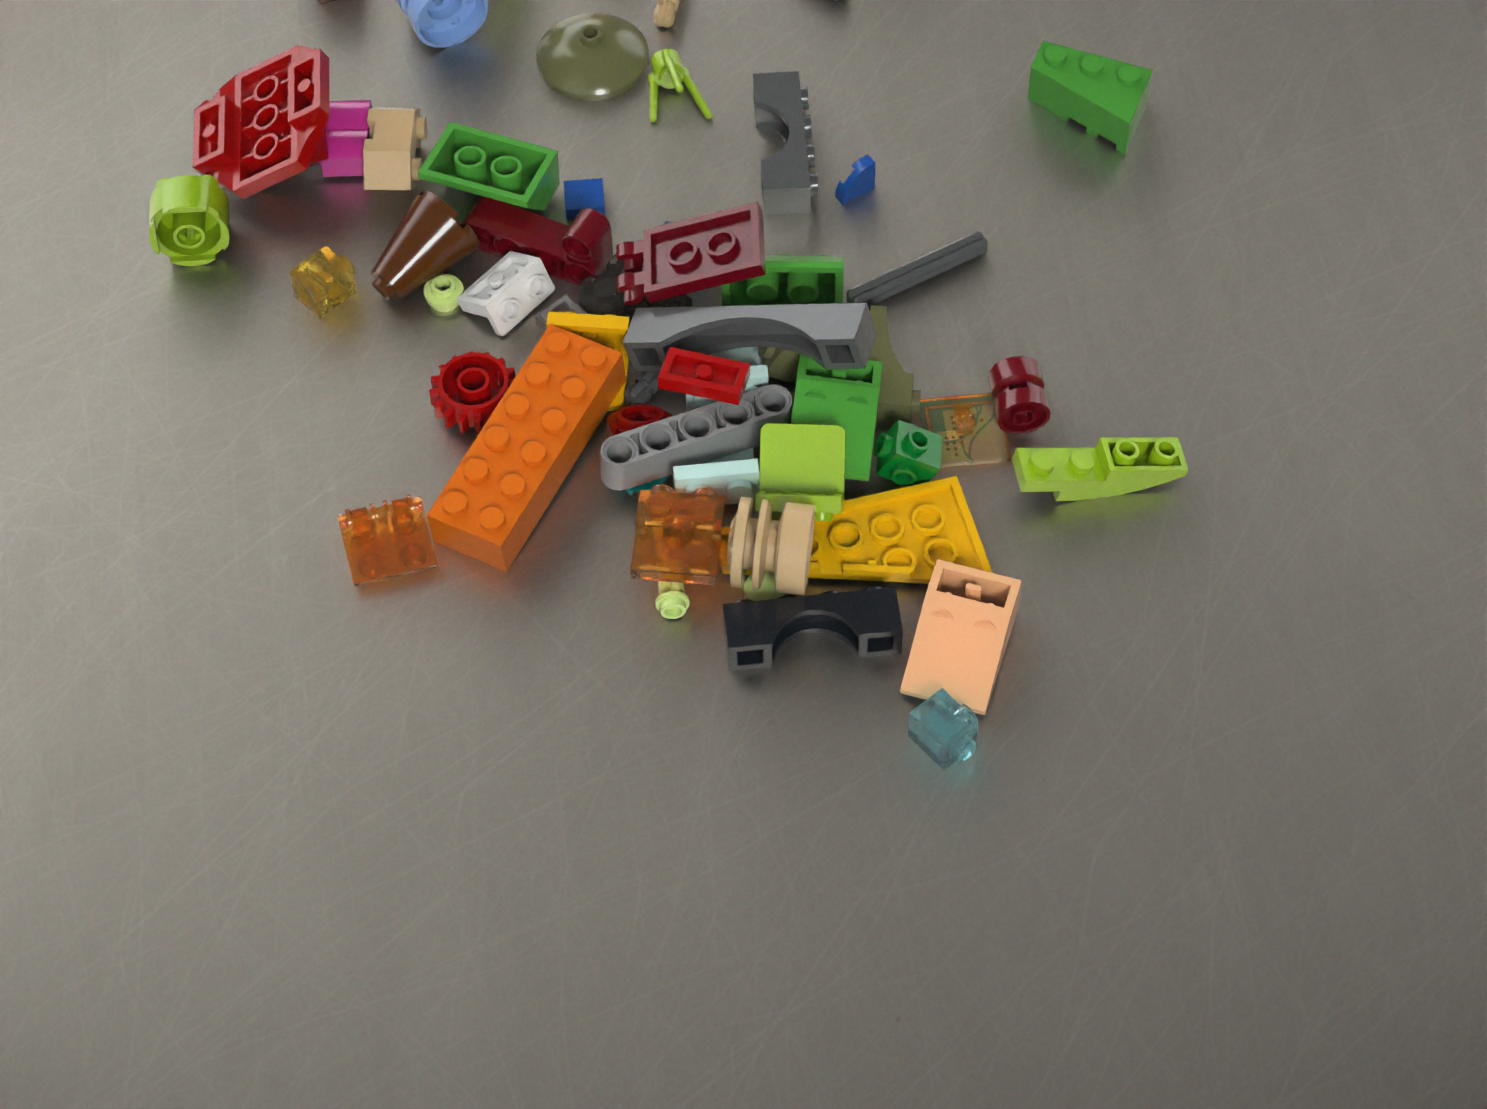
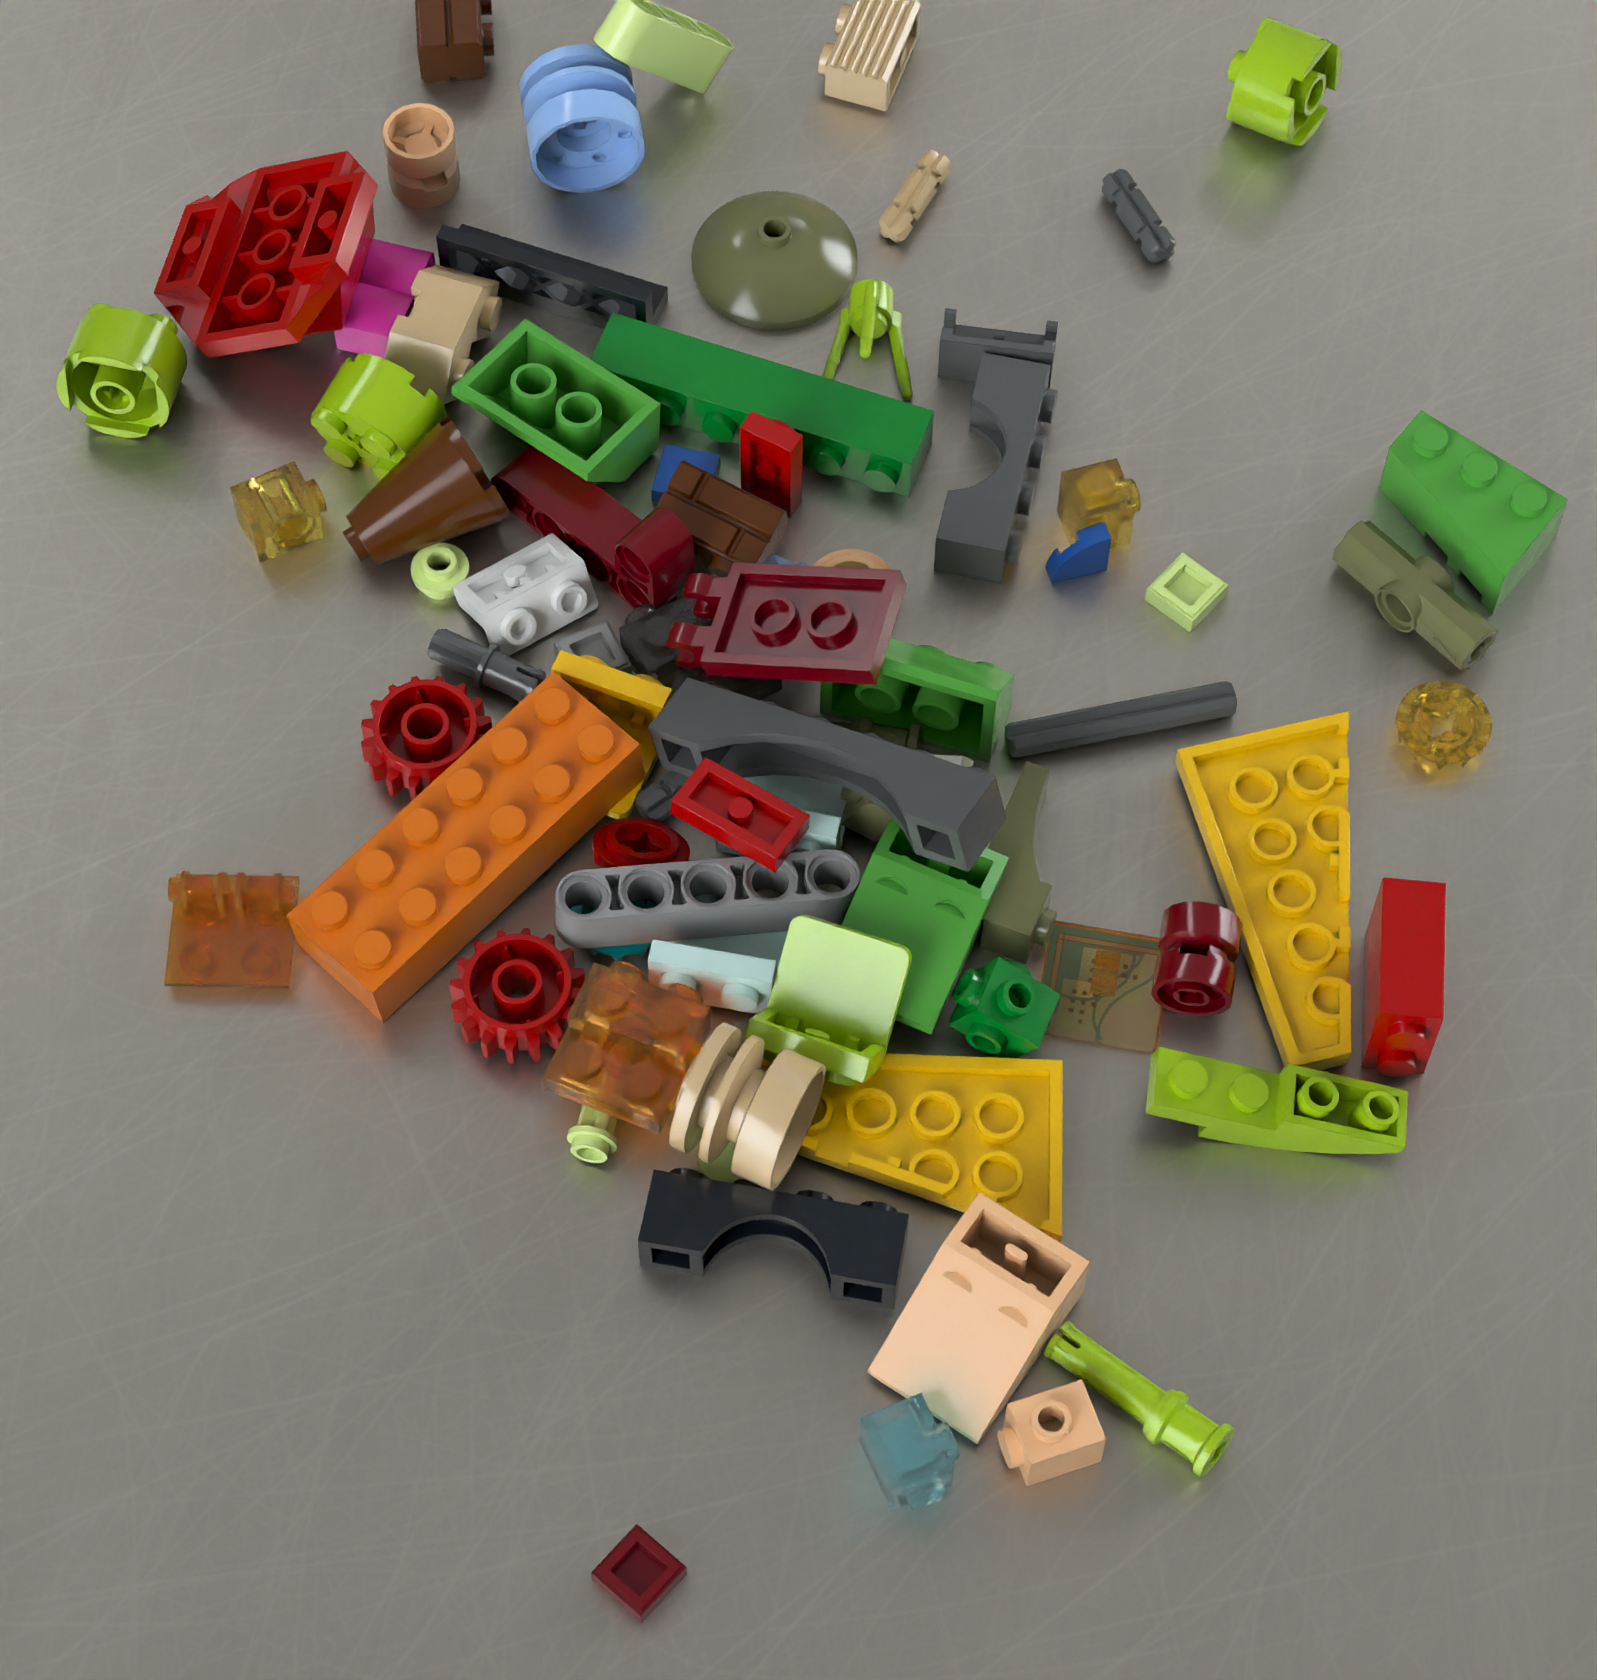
camera: 15 degrees right, 5 degrees up
none -> lime brick [311,353,447,480]
none -> light nougat wheel [382,103,460,209]
none -> dark grey axle [427,629,546,702]
none -> black fence [436,224,668,329]
none -> red gear [449,928,588,1064]
none -> green brick [590,313,934,497]
none -> dark red tile [591,1524,687,1623]
none -> reddish brown brick [655,460,789,577]
none -> red plate [740,411,803,518]
none -> dark grey hinge [938,308,1058,388]
none -> light nougat brick [997,1379,1106,1486]
none -> lime pin [1044,1321,1235,1478]
none -> clear yellow brick [1057,458,1141,548]
none -> yellowish green tile [1145,552,1228,633]
none -> yellow wing [1175,711,1351,1070]
none -> olive piece [1332,520,1498,670]
none -> red brick [1361,877,1446,1077]
none -> clear yellow gear [1394,681,1492,770]

